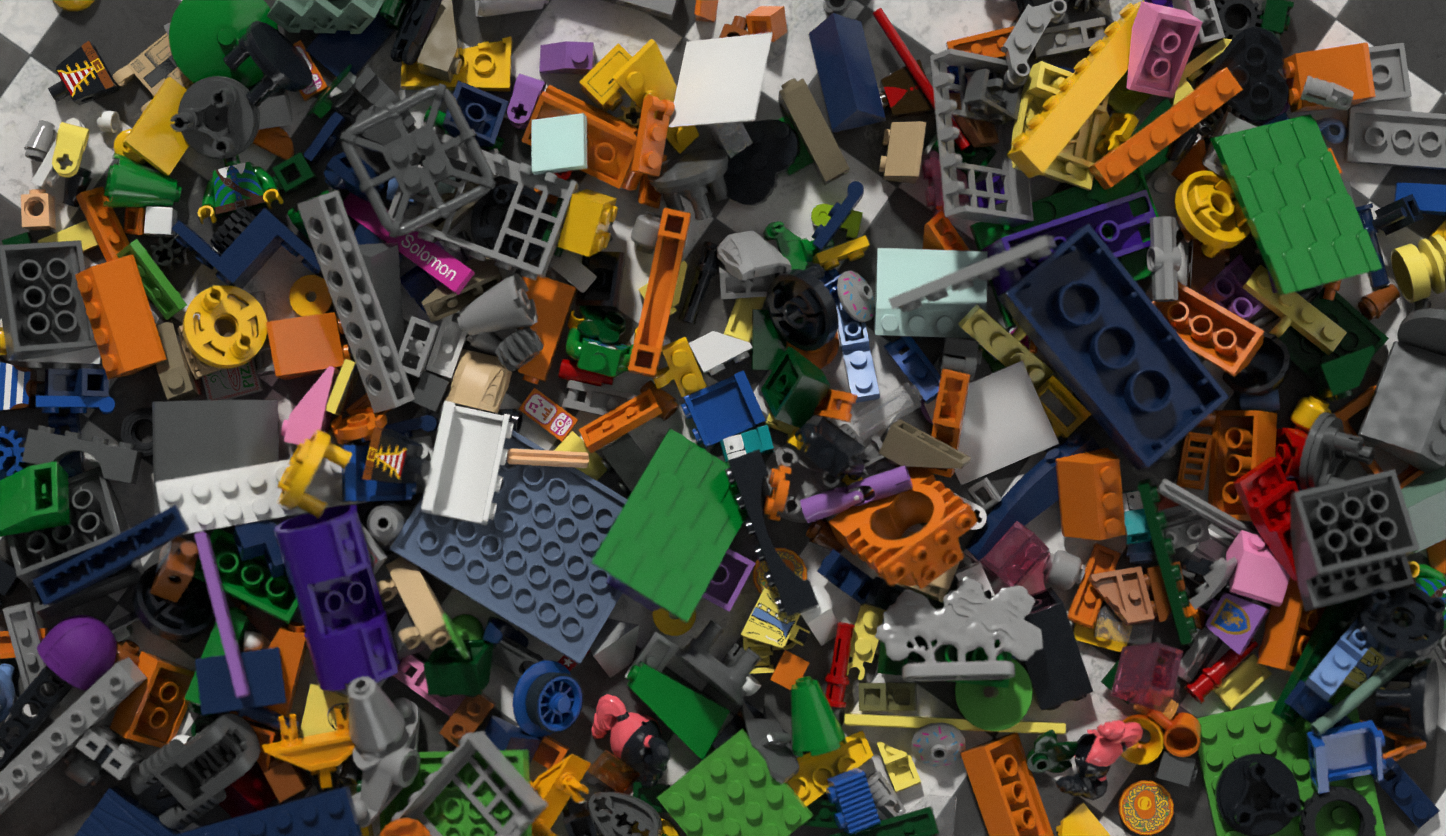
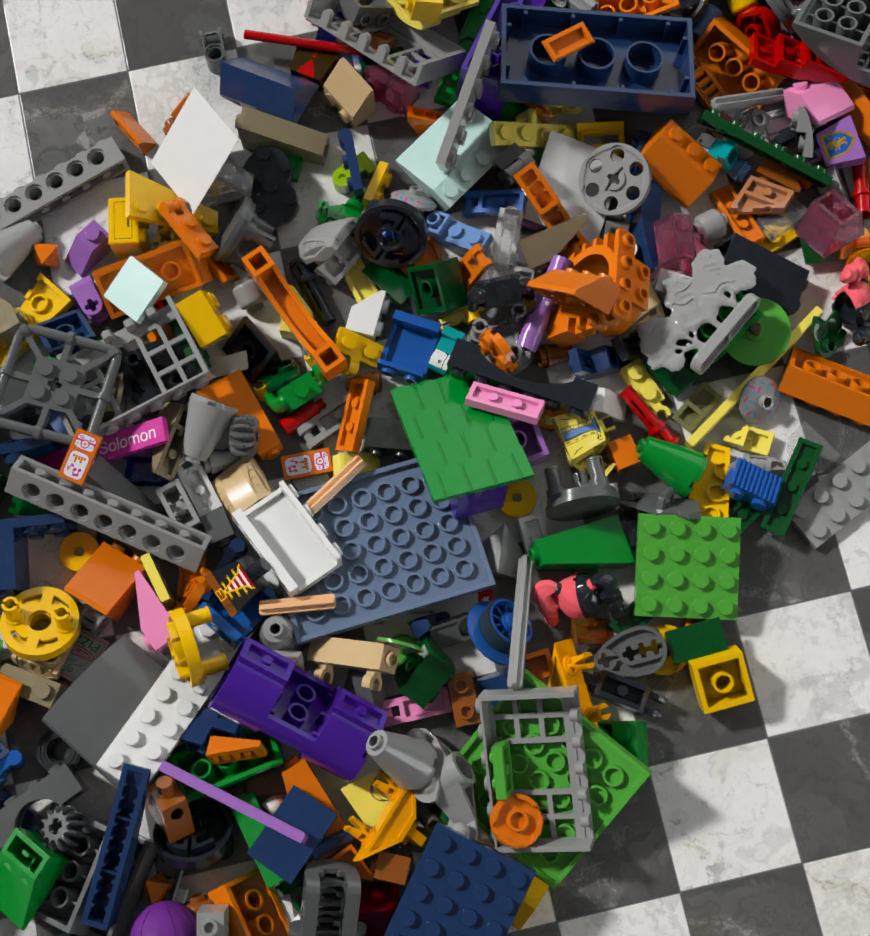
camera: 45 degrees left, 10 degrees down
none -> orange slope [33,243,61,267]
none -> dark grey gear [39,805,87,852]
none -> tile [58,428,103,486]
none -> orange slope [143,872,172,904]
none -> orange slope [206,736,268,764]
none -> light nougat axle [259,594,336,616]
none -> bright pink plate [465,381,545,425]
none -> bright green plate [489,739,514,800]
none -> light grey axle [507,554,533,691]
none -> orange slope [527,268,621,315]
none -> orange tile [541,21,595,63]
none -> light grey wedge [579,143,652,217]

